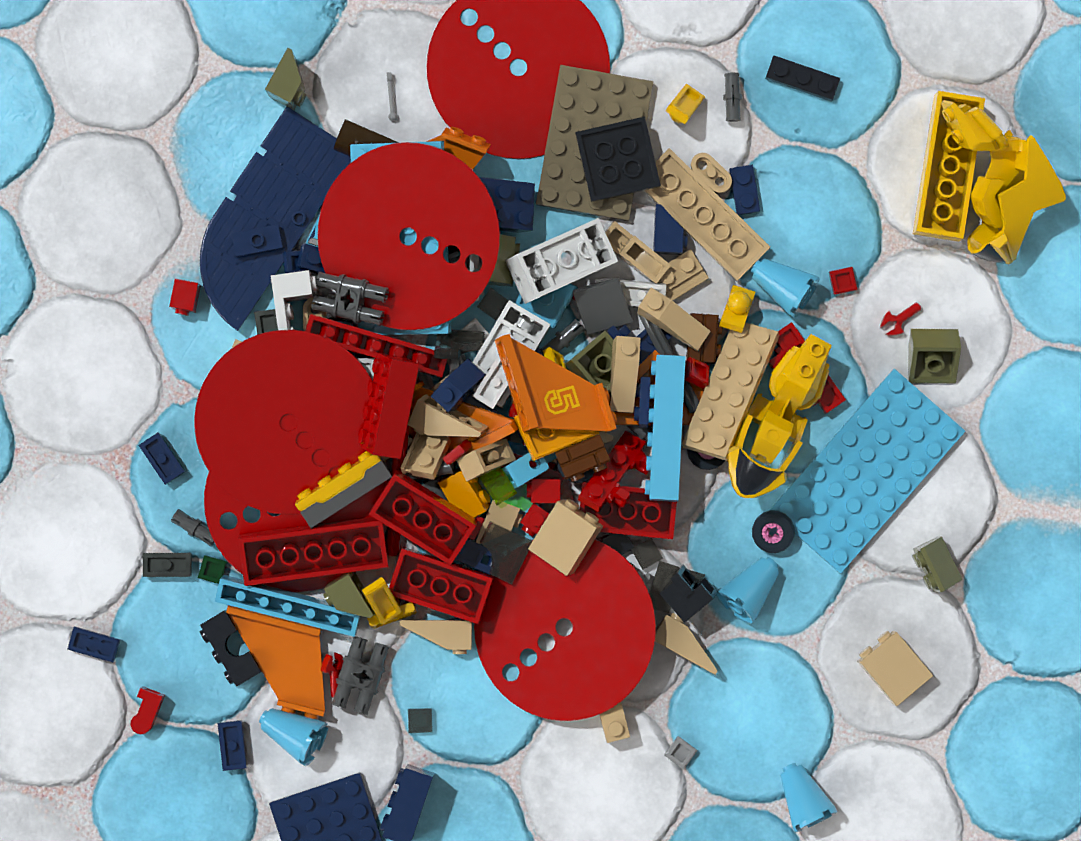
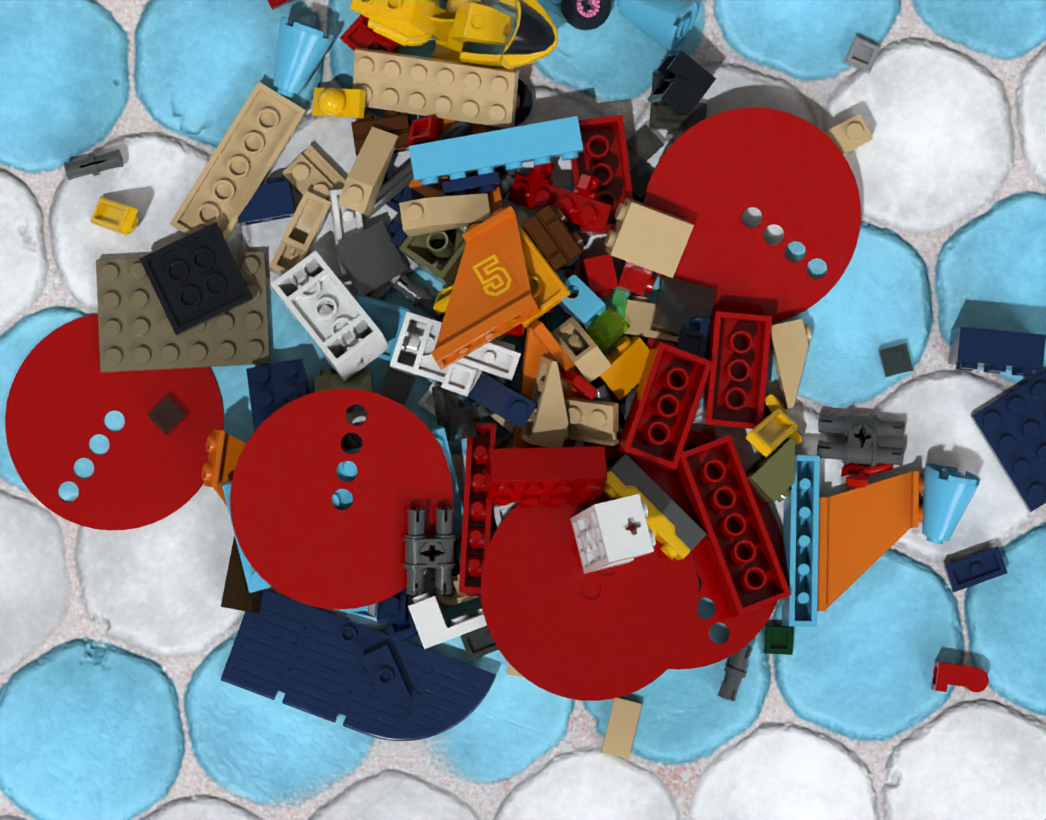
camera: 95 degrees left, 0 degrees up
dark blue plate [67,626,121,663] -> none
dark blue plate [138,432,186,485] -> none
pearl dark grey plate [143,553,192,577] -> none
red brick [169,279,201,316] -> none
black arch [199,610,262,687] -> none
olive slope [265,48,306,110] -> none
light grey hinge [387,72,398,121] -> none
tan slope [655,612,717,675] -> none
tan plate [690,153,732,194] -> none
dark blue plate [729,164,760,215] -> none
black plate [765,55,840,102] -> none
none -> clear smoke tile [147,396,187,435]
none -> white tile [441,362,477,397]
none -> white plate [570,494,656,574]
none -> tan tile [601,698,642,759]

